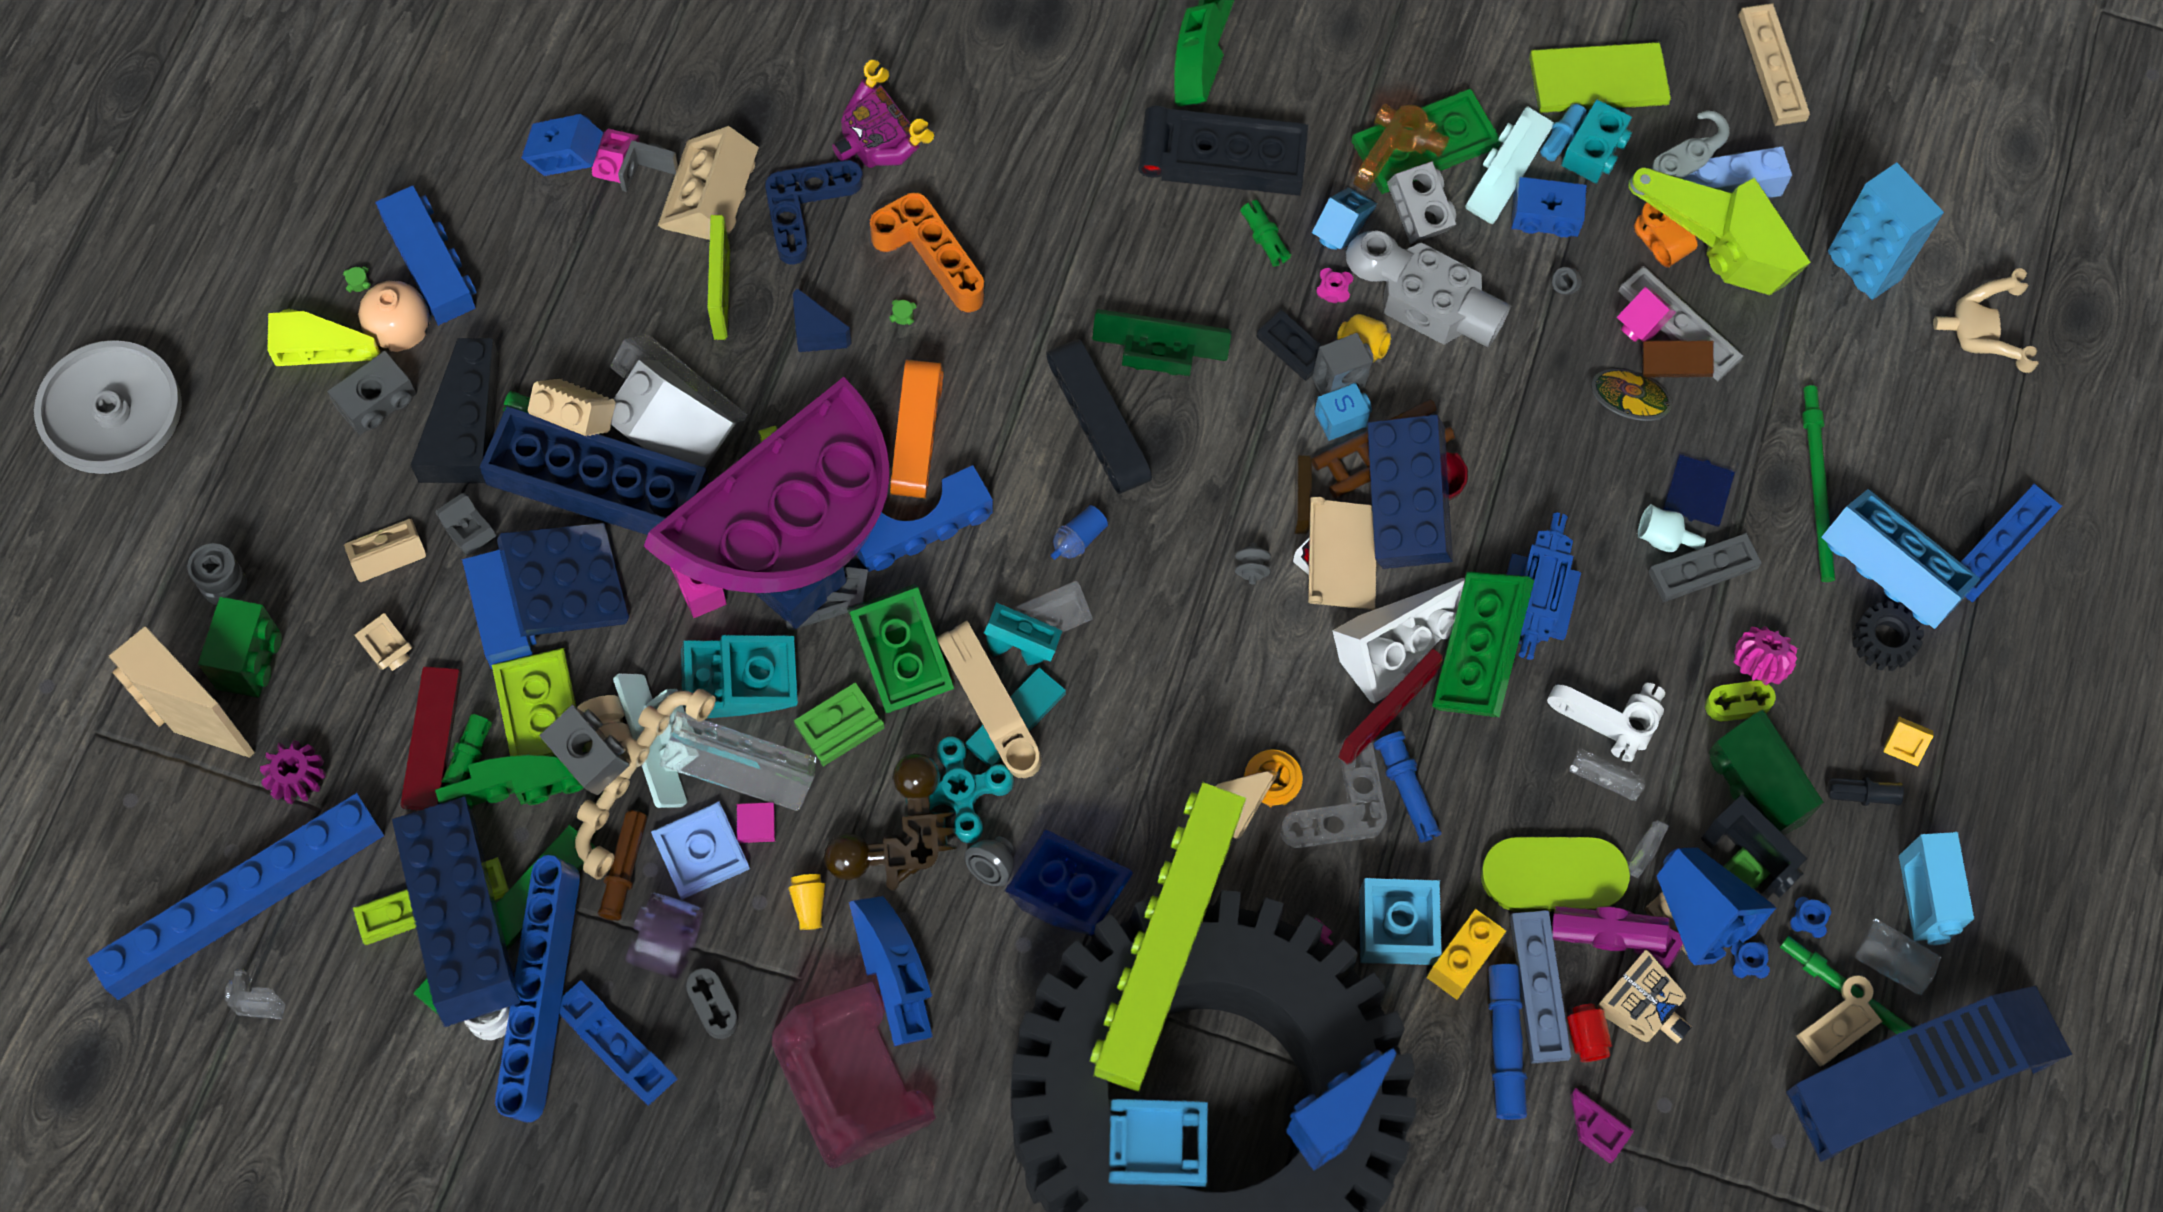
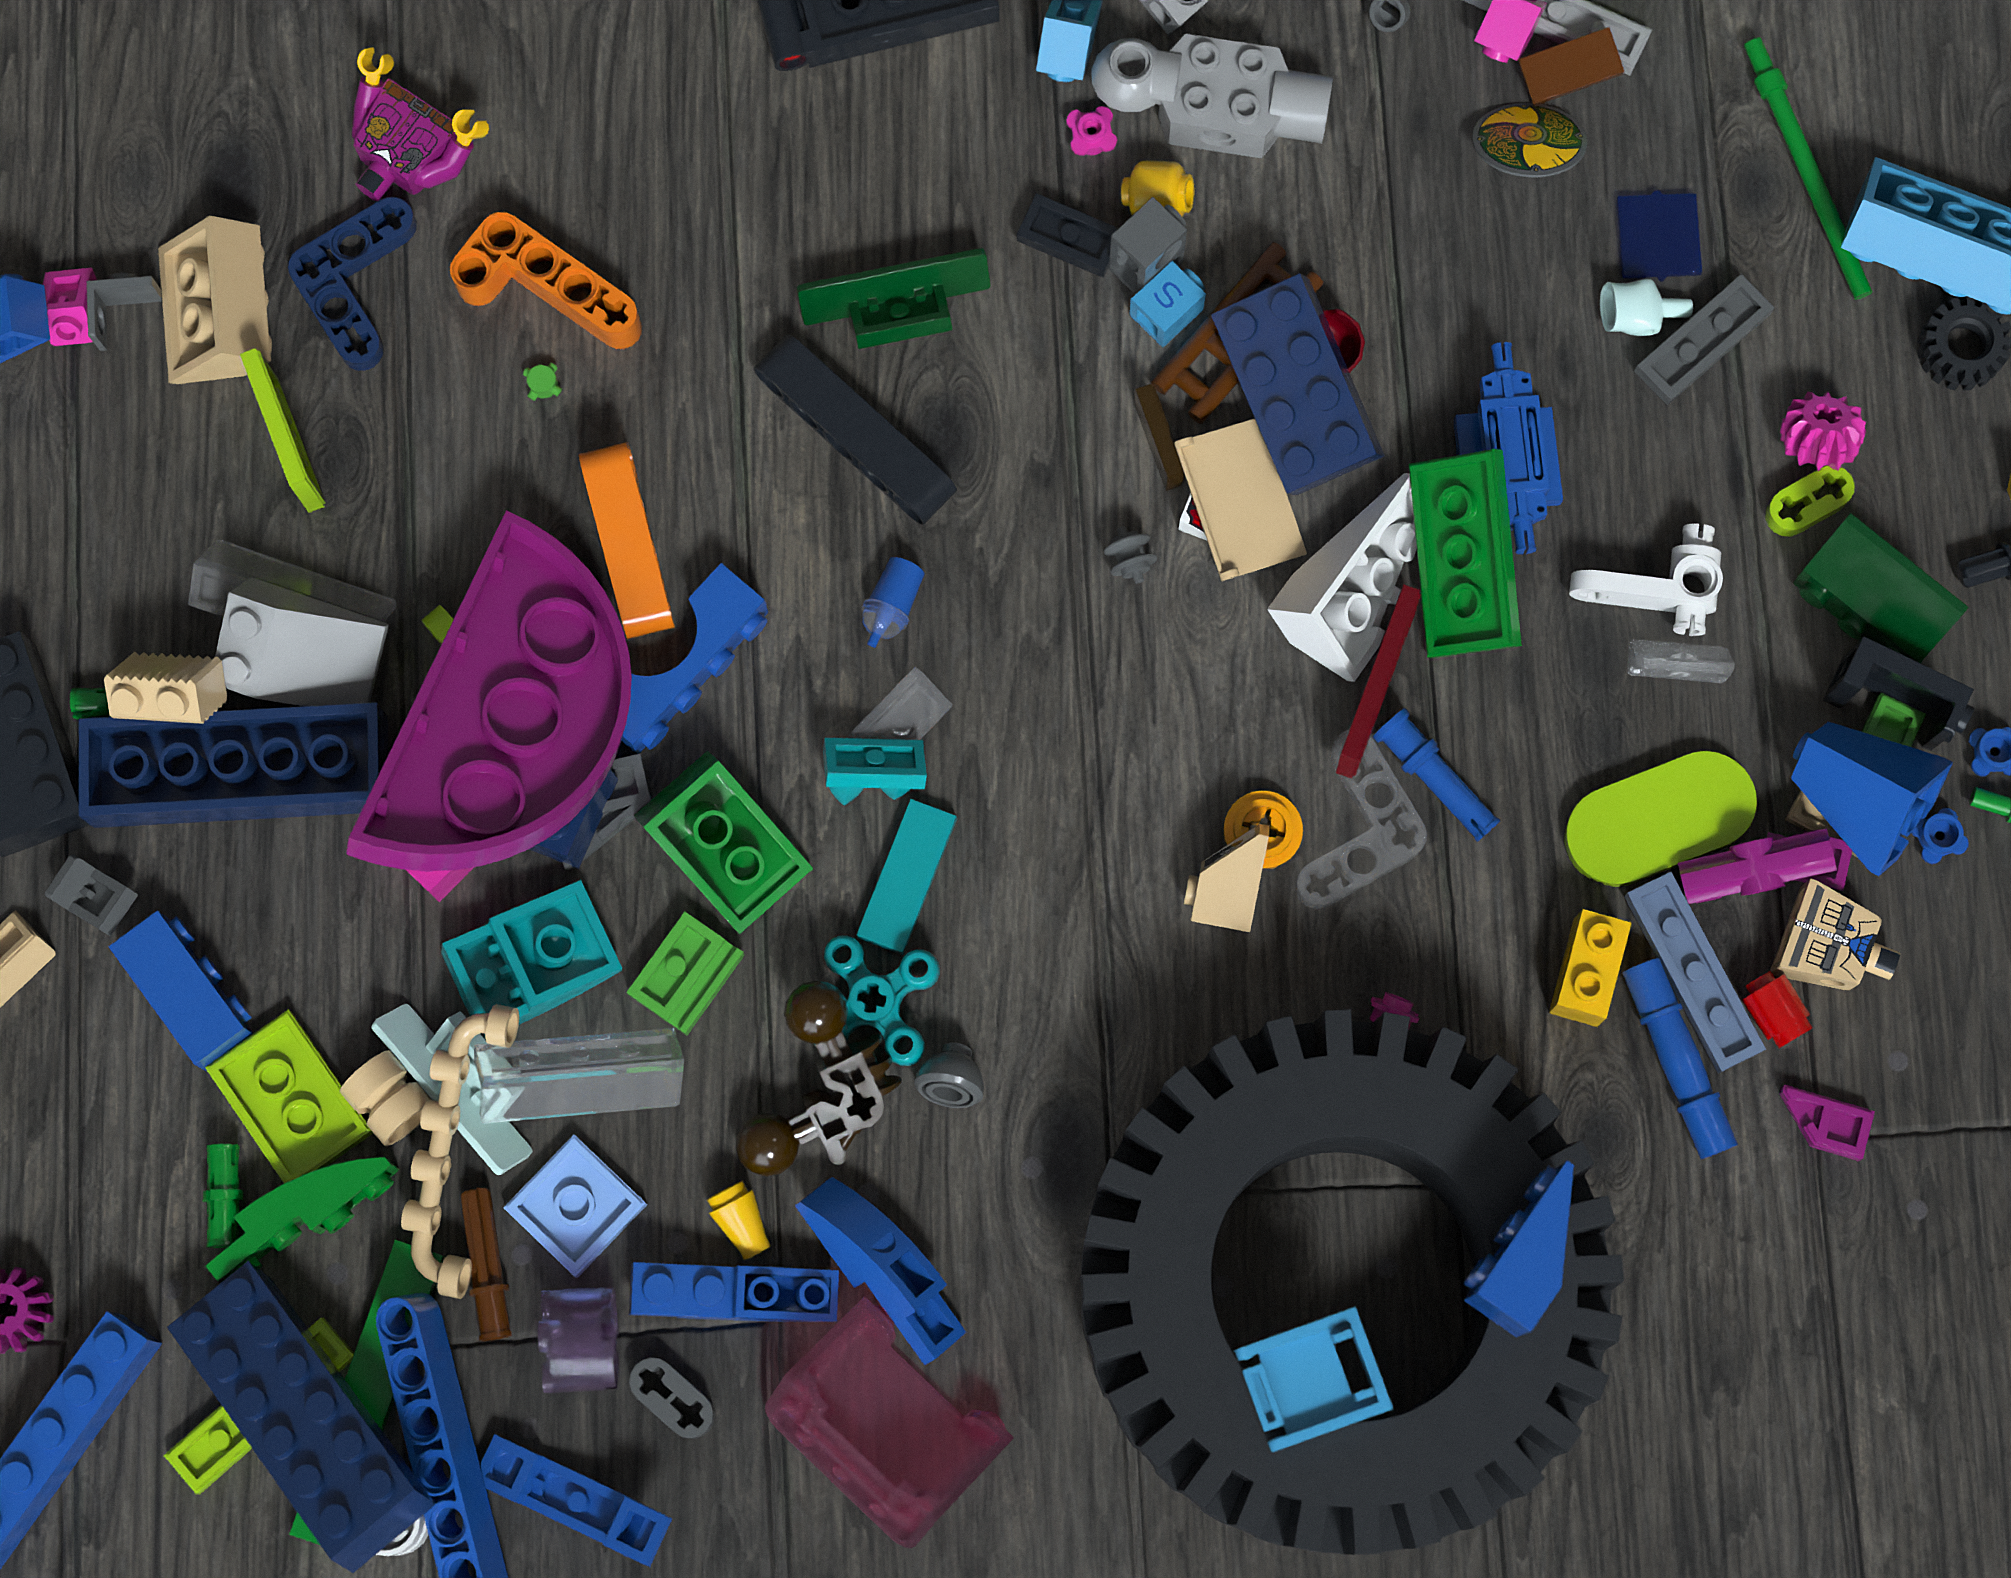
camera: 15 degrees left, 10 degrees up
tan bracket [354,613,413,671] -> none
dark red tile [400,667,461,810] -> none
dark blue plate [497,523,629,637] -> none
dark grey brick [539,705,630,796] -> none
dark pink tile [737,803,775,843] -> none
dark blue slope [793,289,851,352] -> none
tan piece [936,620,1042,778] -> none
clear blue slope [1005,829,1133,936] -> none
lime brick [1090,782,1246,1092] -> none
green pin [1240,200,1291,267] -> none
medium azure brick [1359,878,1441,965] -> none
clear tile [1628,820,1668,878] -> none
none -> blue slope [629,1262,839,1322]

